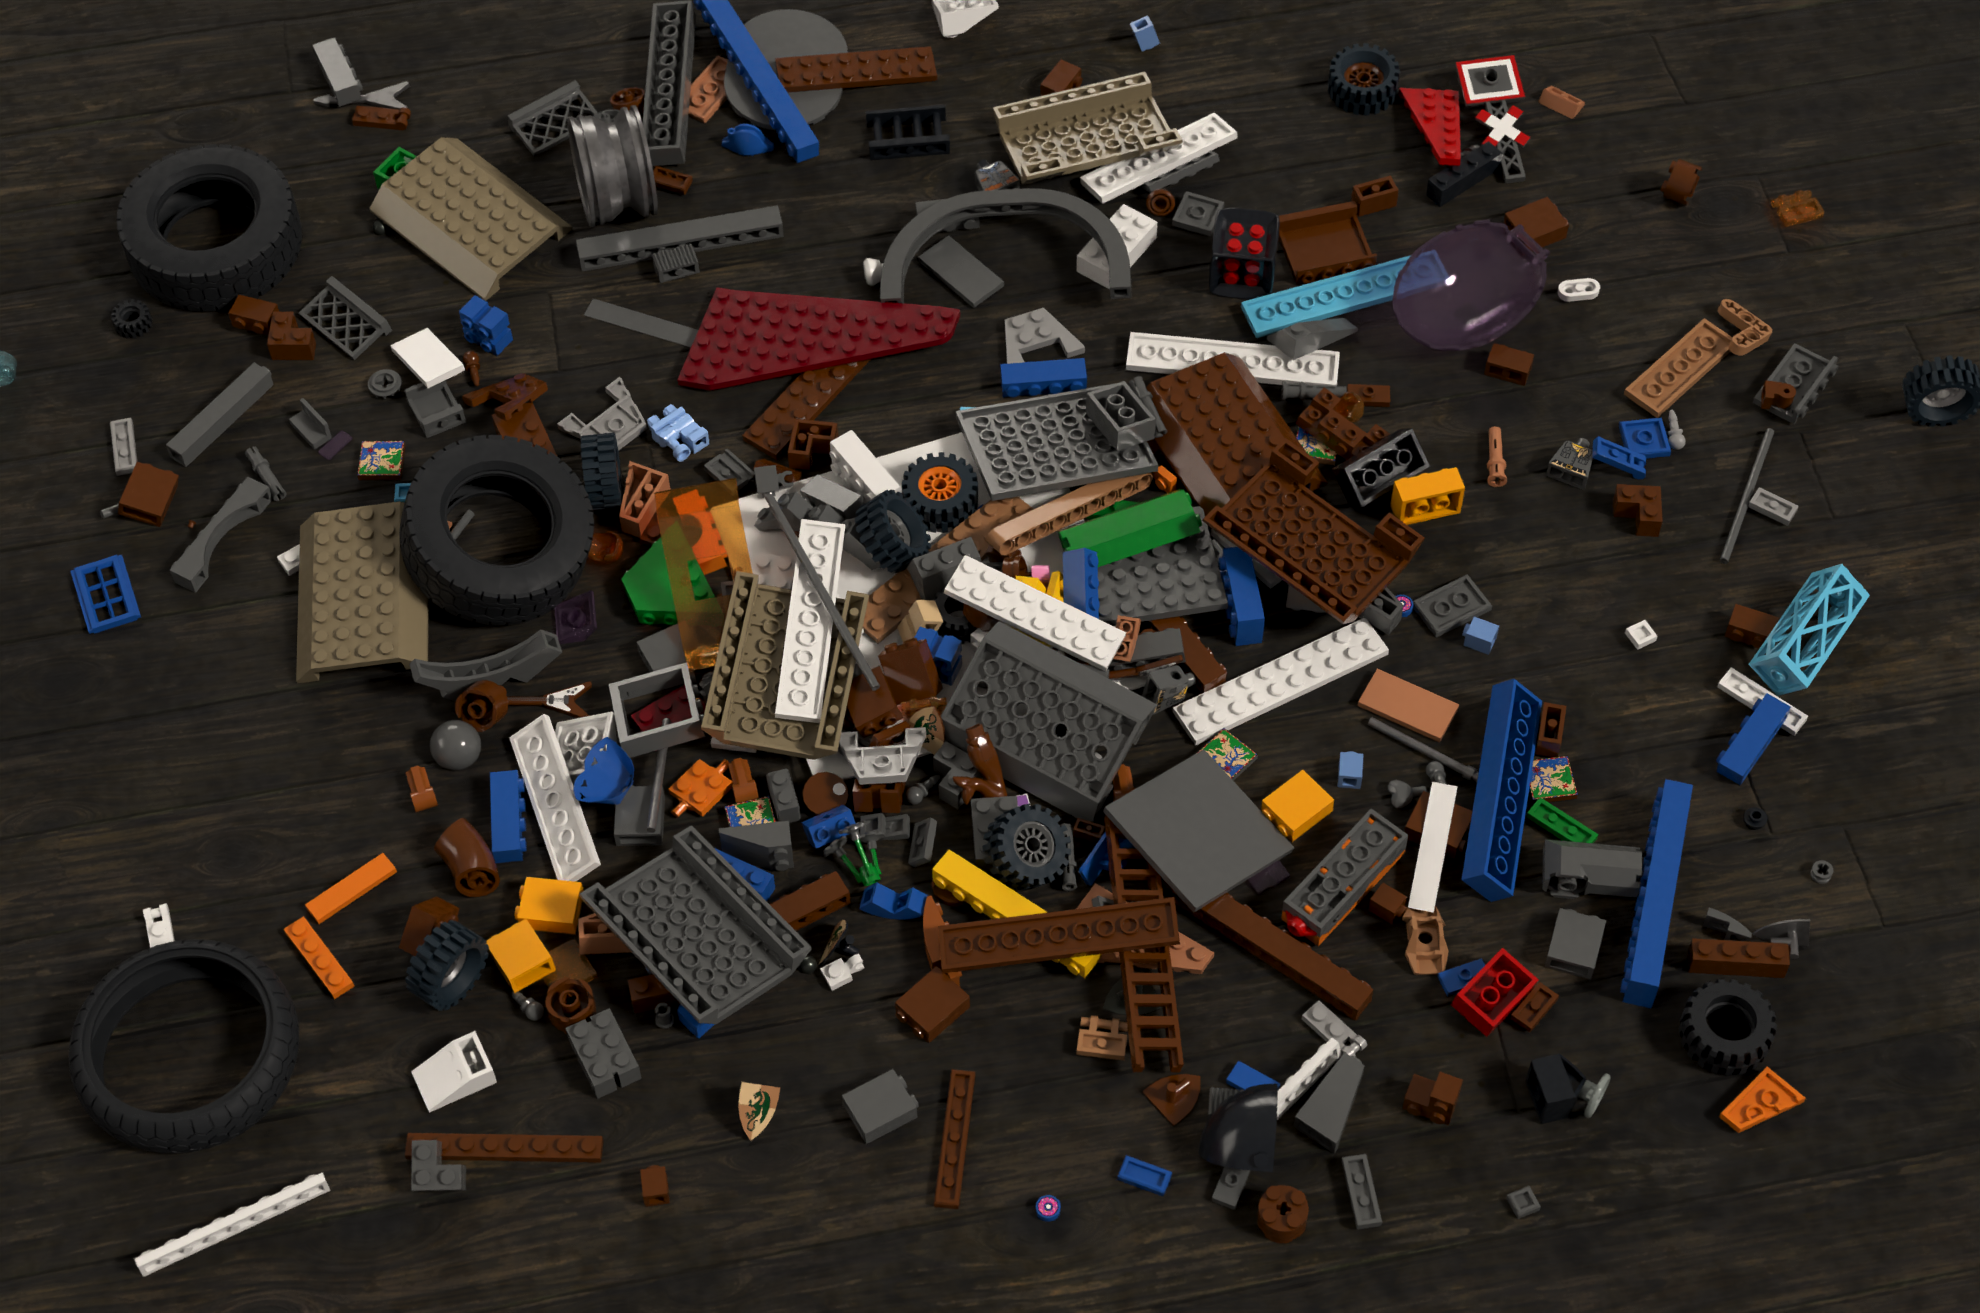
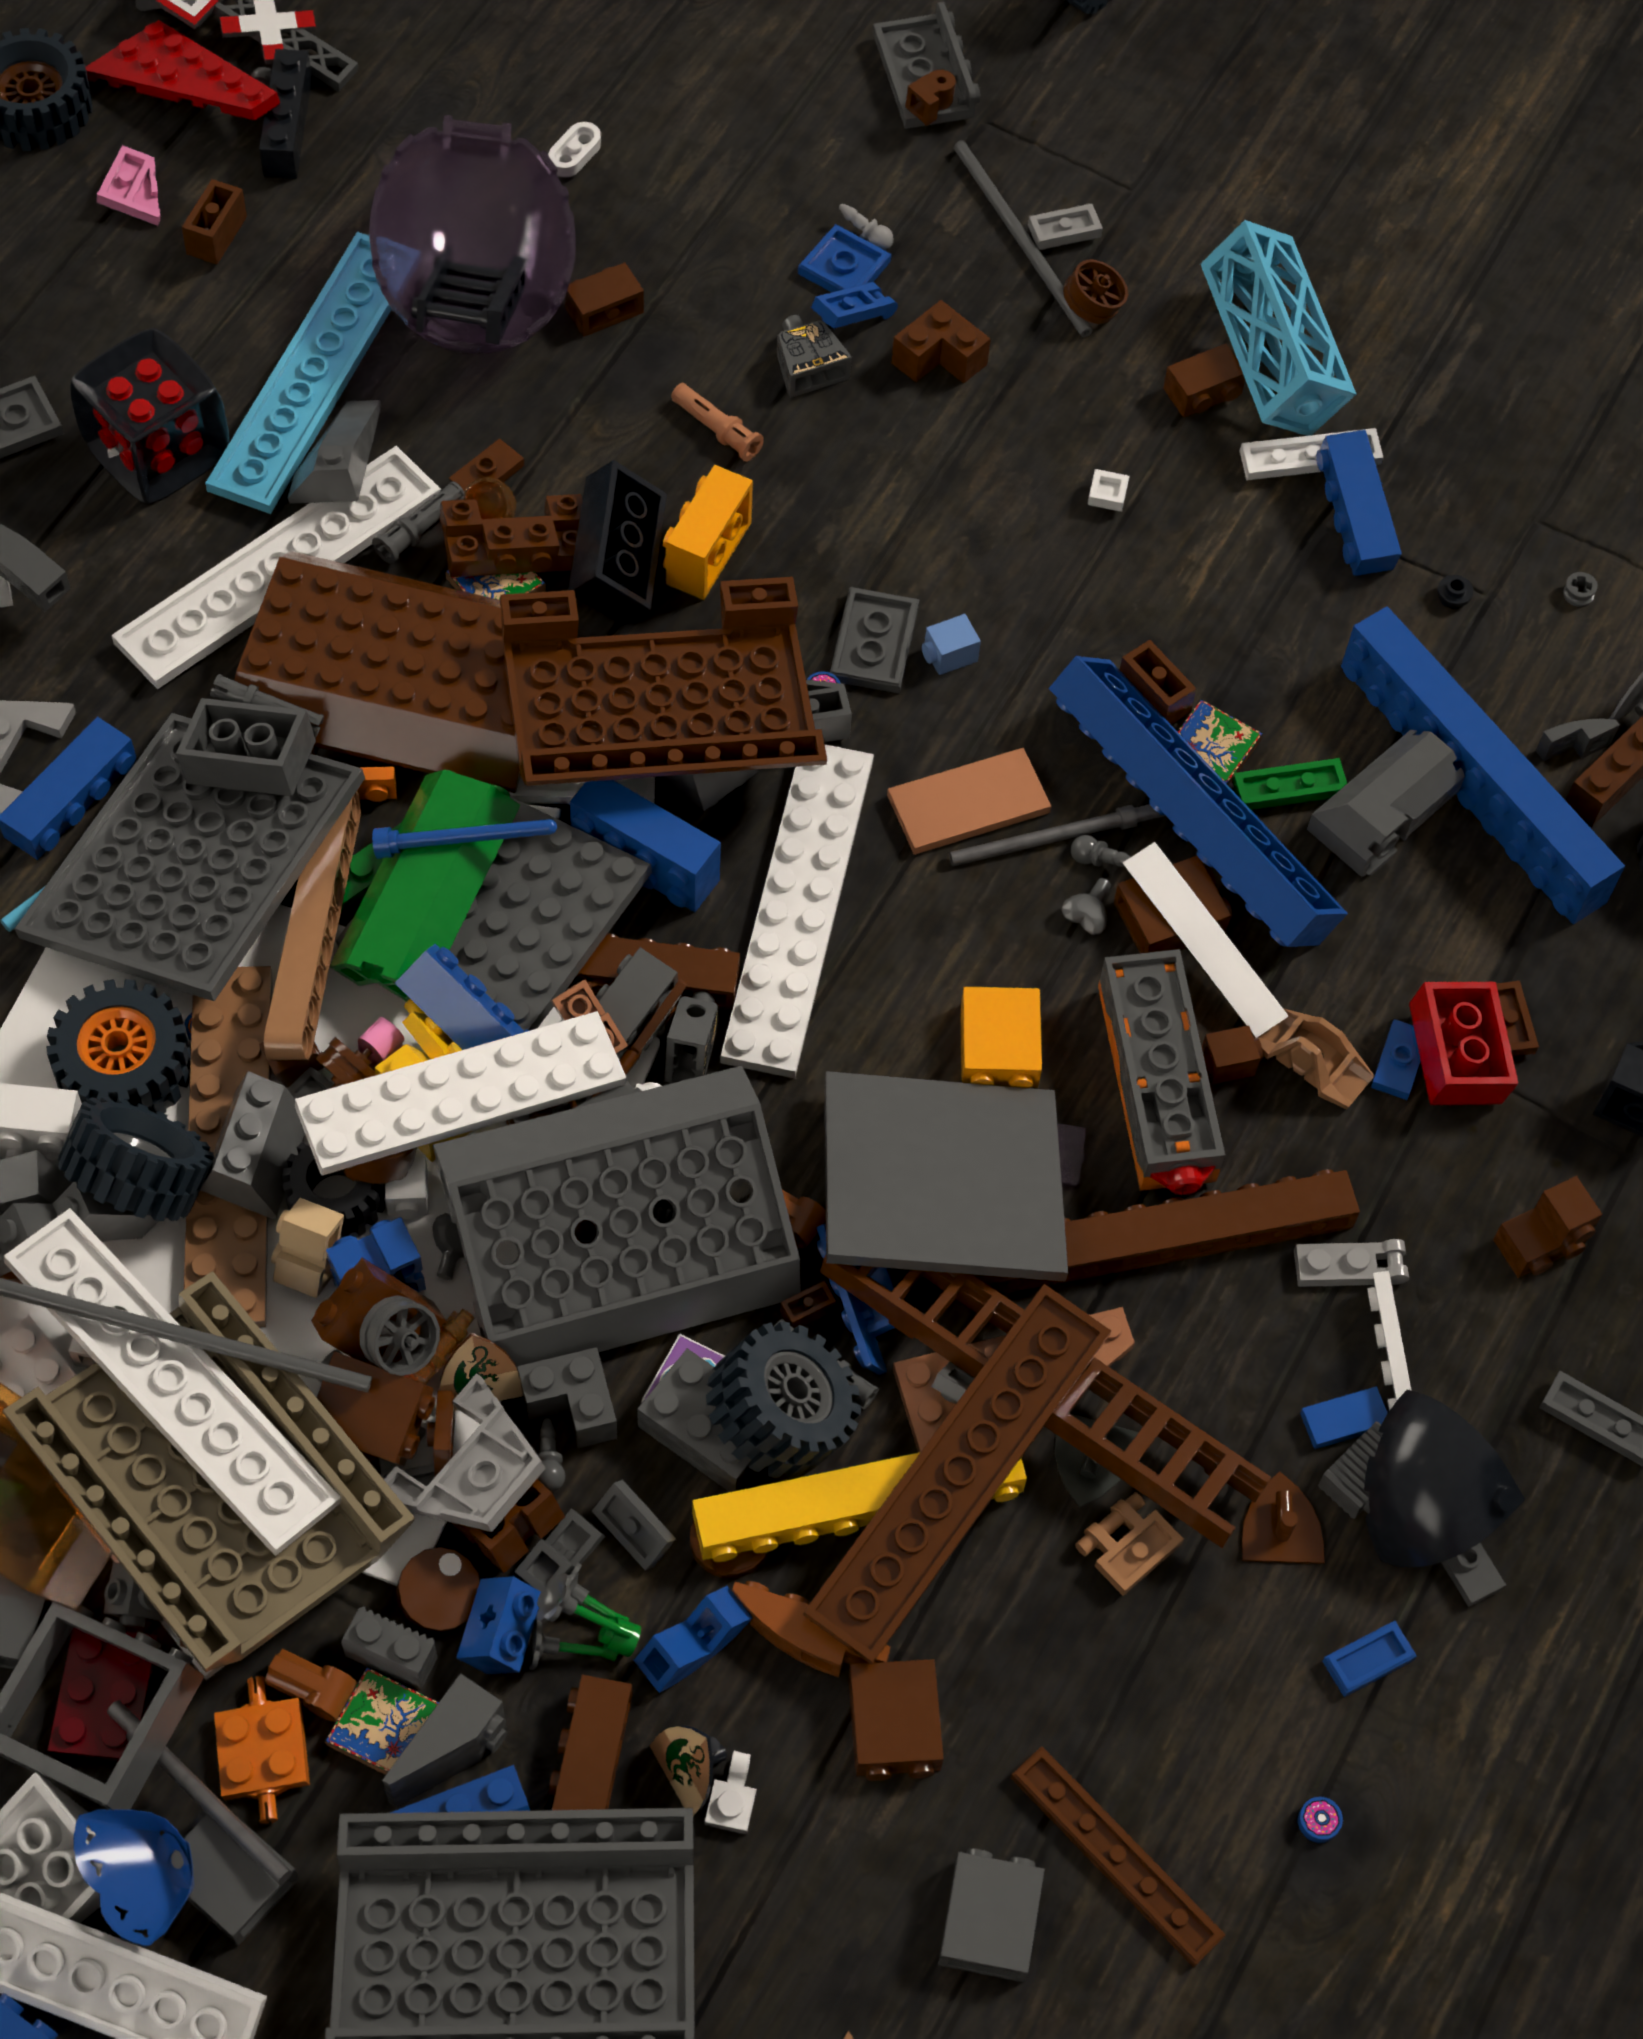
camera: 55 degrees left, 5 degrees up
reddish brown piece [953,723,1007,805] -> none
tile [1196,728,1258,781] -> none
reddish brown brick [1257,1185,1309,1243] -> none
reddish brown panel [1279,201,1377,285] -> none
dark grey slope [1294,1053,1364,1153] -> none
medium blue brick [1337,751,1363,789] -> none
reddish brown brick [1503,197,1569,255] -> none
dark grey brick [1544,908,1606,980] -> none
medium nougat plate [1624,318,1732,418] -> none
medium nougat beam [1718,299,1772,356] -> none
none -> bright pink wing [97,145,160,226]
none -> dark grey wheel [360,1295,440,1376]
none -> blue piece [372,819,557,859]
none -> black fence [411,245,527,345]
none -> reddish brown wheel [1063,259,1128,324]

